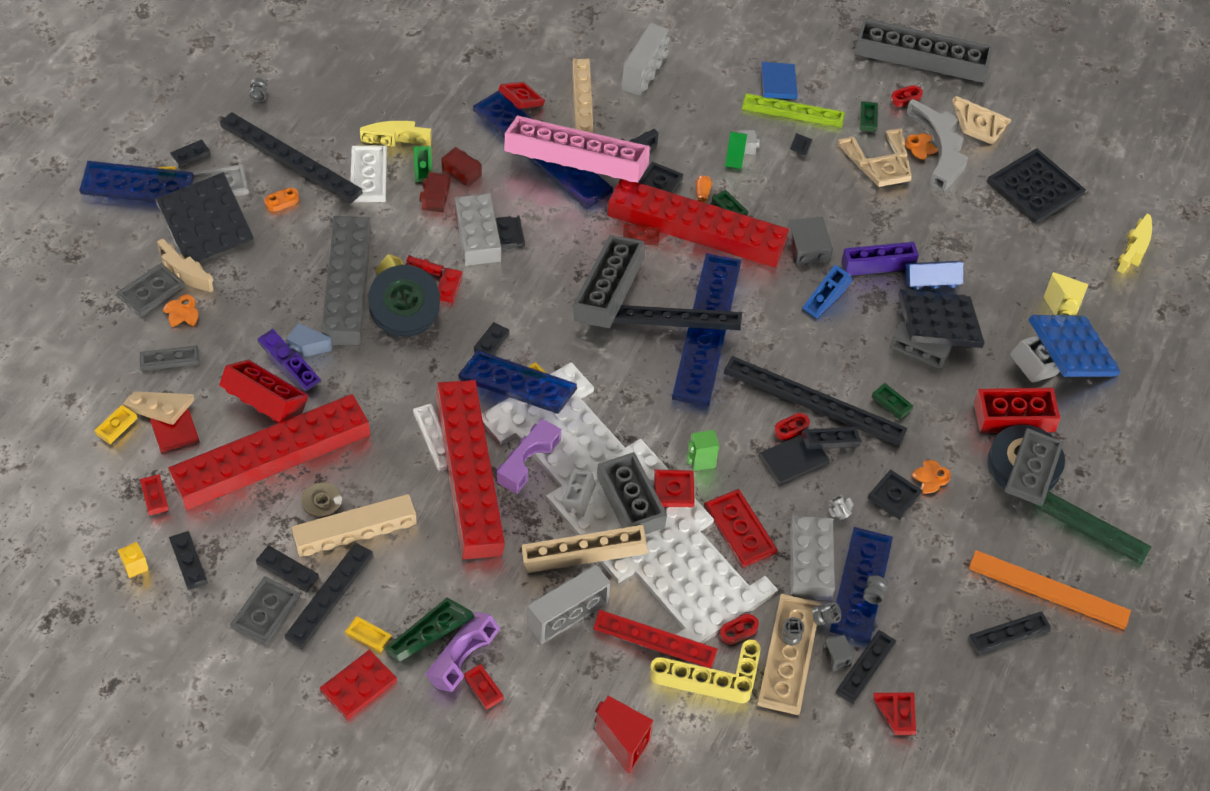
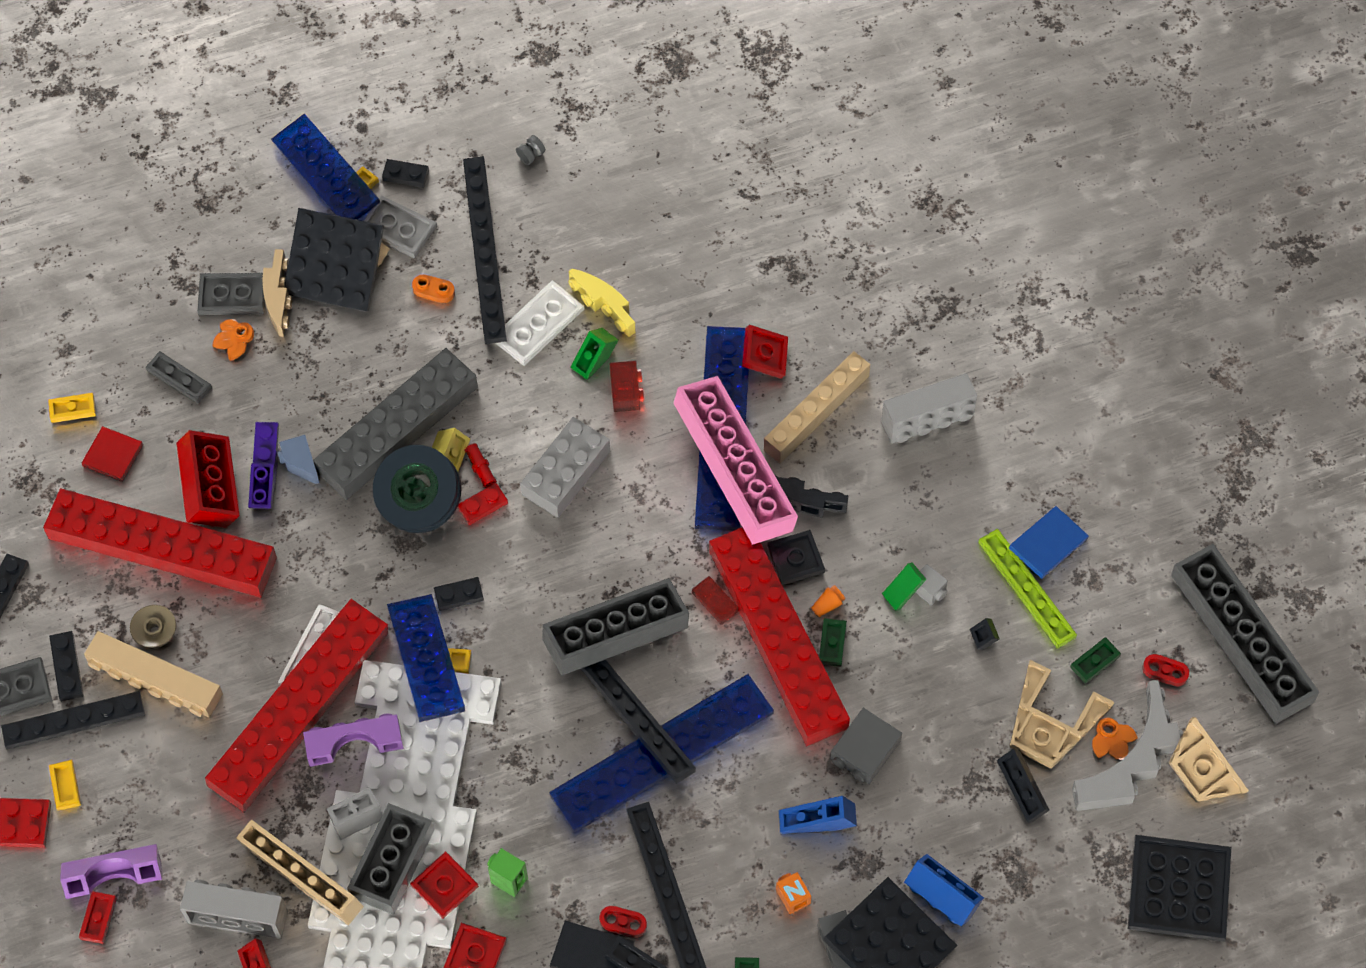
camera: 50 degrees right, 10 degrees up
tan wing [123,392,195,425] -> none
red plate [140,474,169,516] -> none
dark green wing [385,597,474,662] -> none
clear red brick [419,172,450,213] -> none
black plate [495,215,525,250] -> none
dark purple brick [841,242,919,276] -> none
none -> orange brick [776,872,811,914]
none -> black plate [996,748,1049,822]

